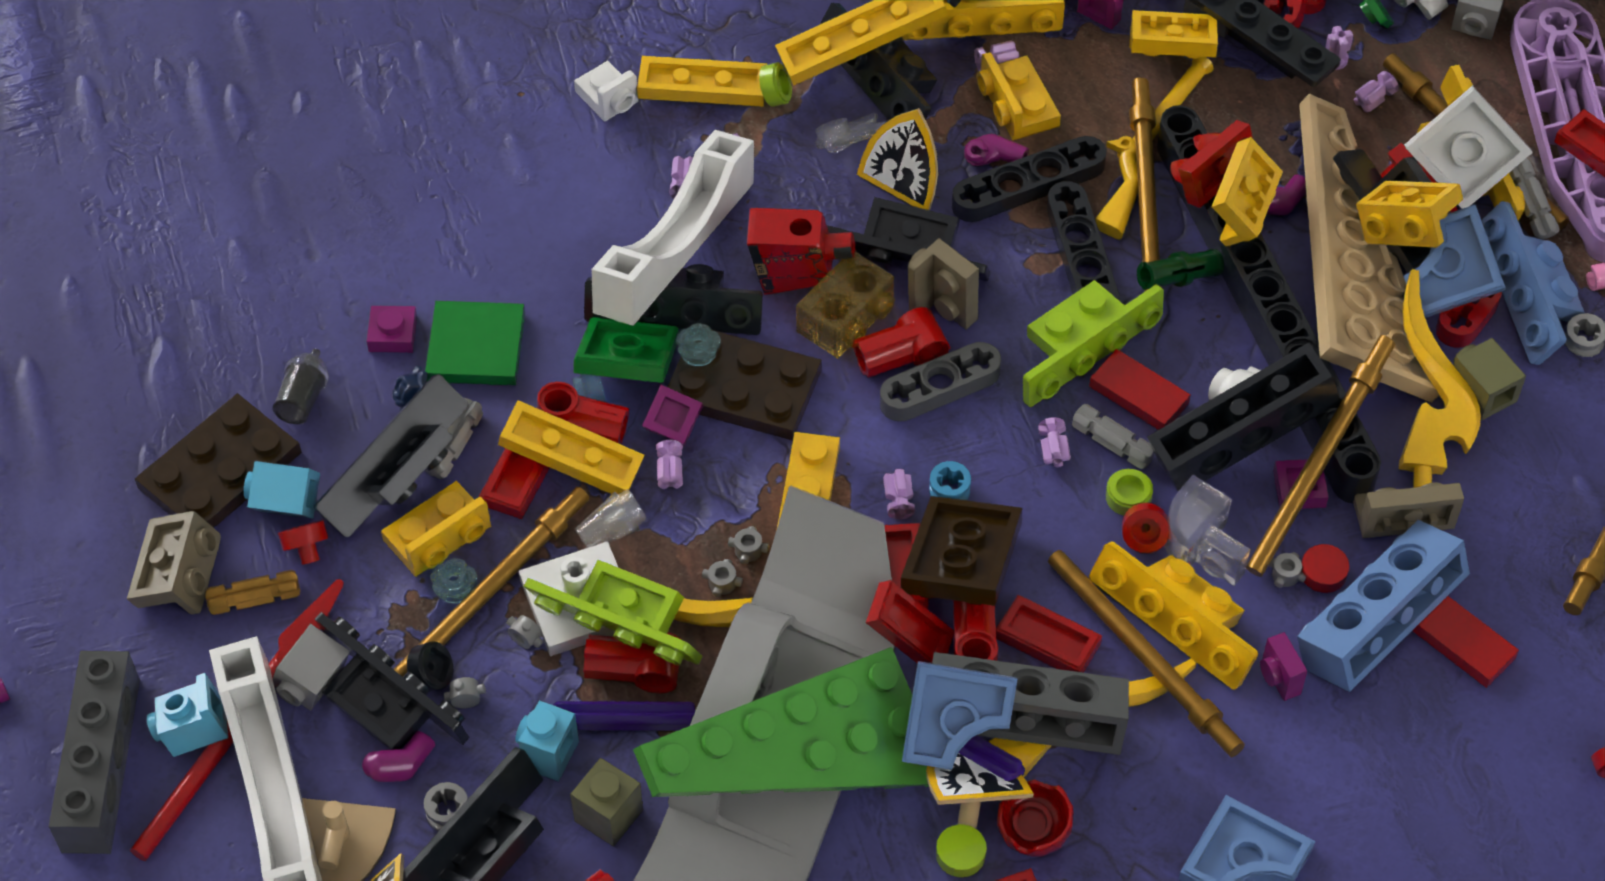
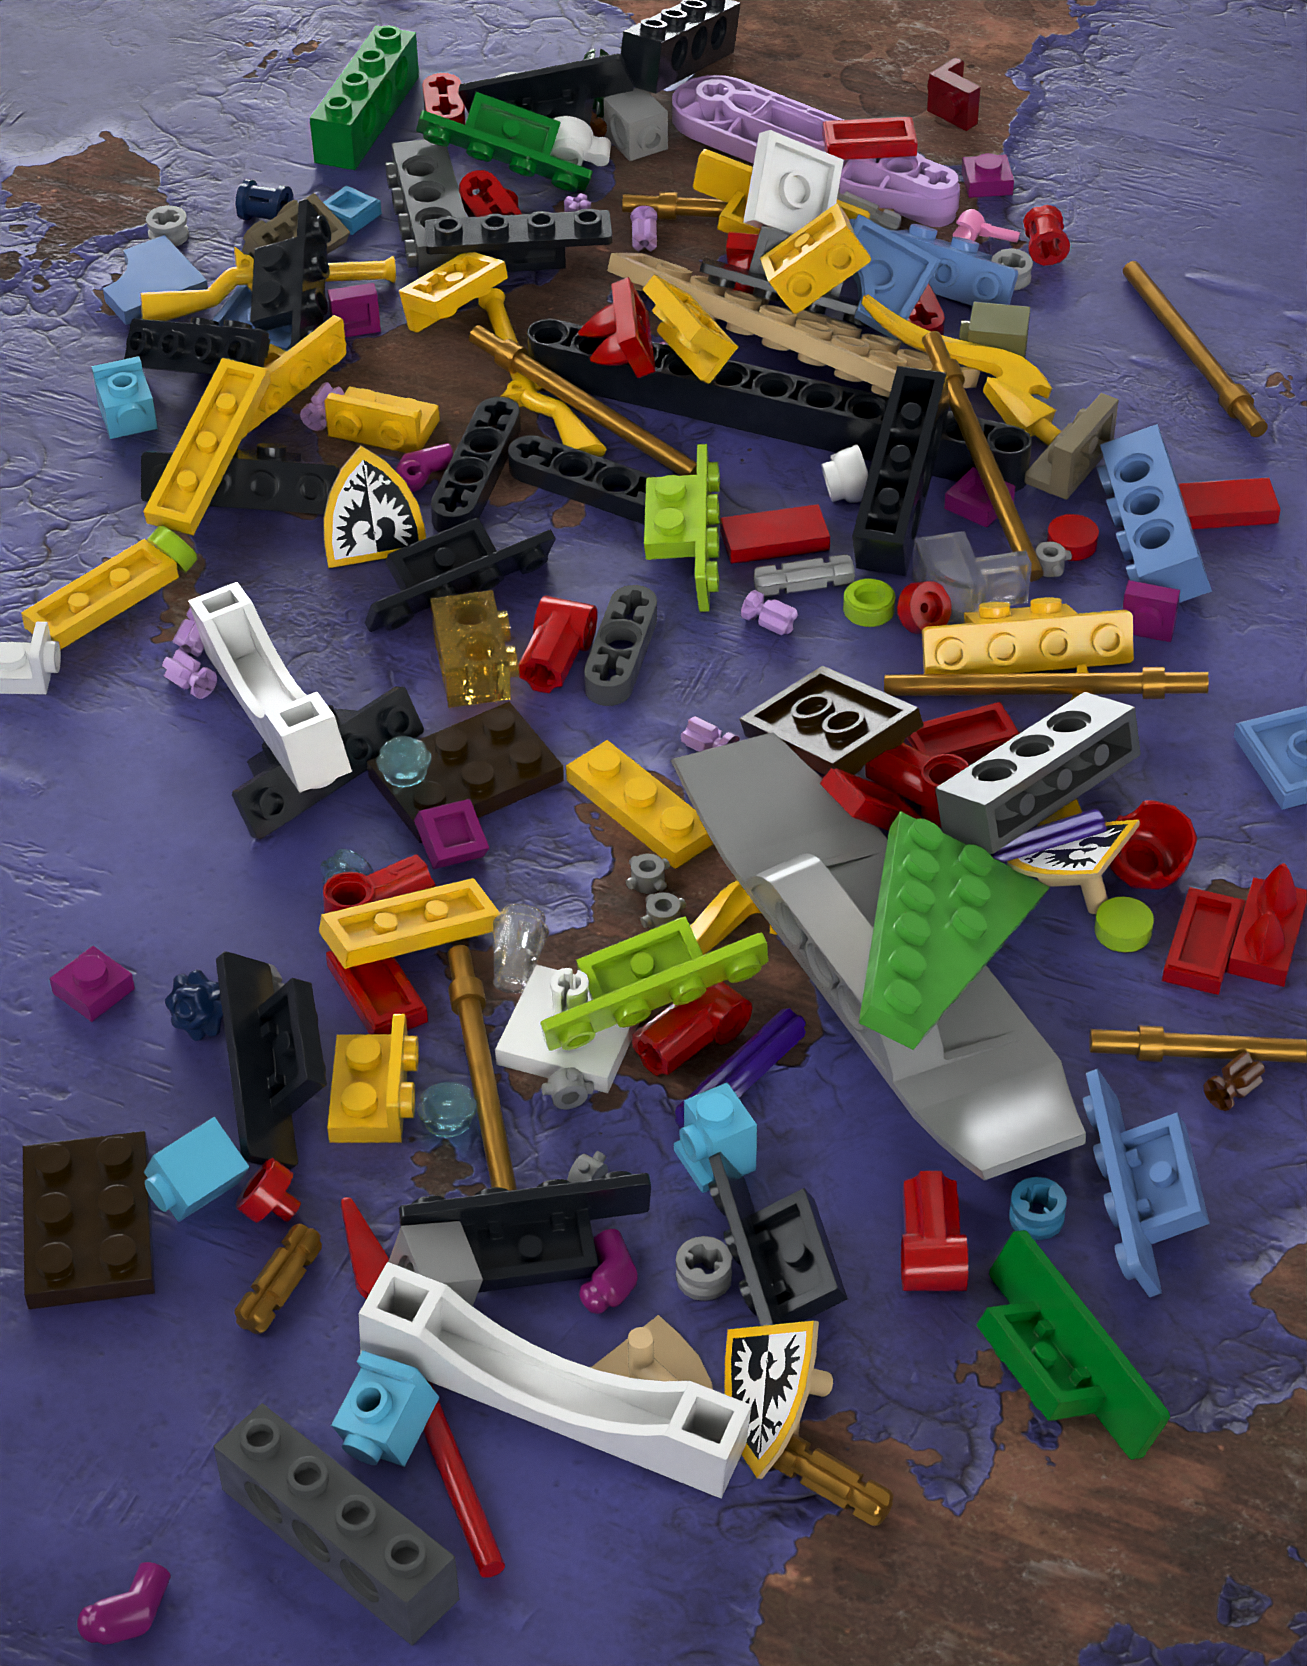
camera: 50 degrees left, 10 degrees down
dark tan bracket [127,511,221,615] -> none
clear smoke piece [273,349,329,425] -> none
black tile [407,641,454,692] -> none
green tile [425,301,525,385] -> none
olive brick [570,757,643,847] -> none
green tile [573,317,679,383] -> none
lavender piece [656,440,683,489] -> none
red torso [747,208,855,295] -> none
clear plate [815,113,888,153] -> none
medium blue tile [902,661,1018,770] -> none
dark tan bracket [908,238,979,330] -> none
dark azure bush [929,461,971,500] -> none
dark green pin [1137,248,1224,290] -> none

